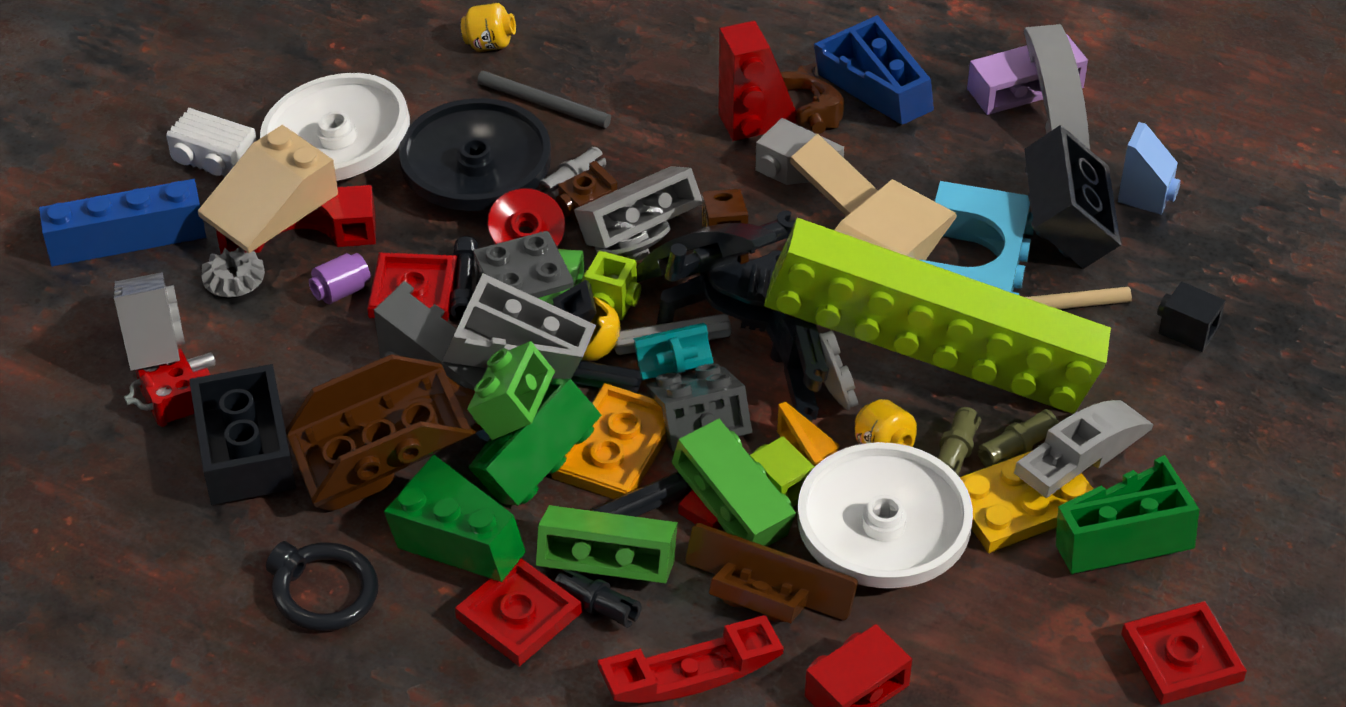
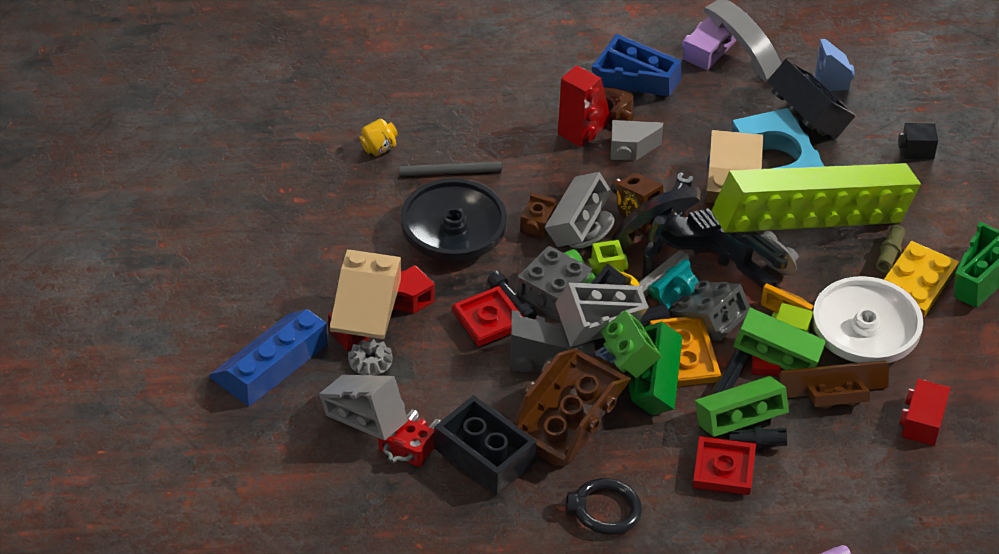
camera: 35 degrees left, 0 degrees up
white brick [166,108,256,177] -> none
white dish [260,73,410,181] -> none
medium lavender brick [309,253,371,304] -> none
green wedge [384,455,526,582] -> none
red dish [488,188,565,247] -> none
light grey pin [537,147,606,200] -> none
red slope [597,615,784,703] -> none
tan tile [790,134,878,217] -> none
yellow head [855,399,917,447] -> none
olive pin [937,407,981,476] -> none
light grey slope [1014,400,1153,498] -> none
tan bar [1025,287,1132,309] -> none

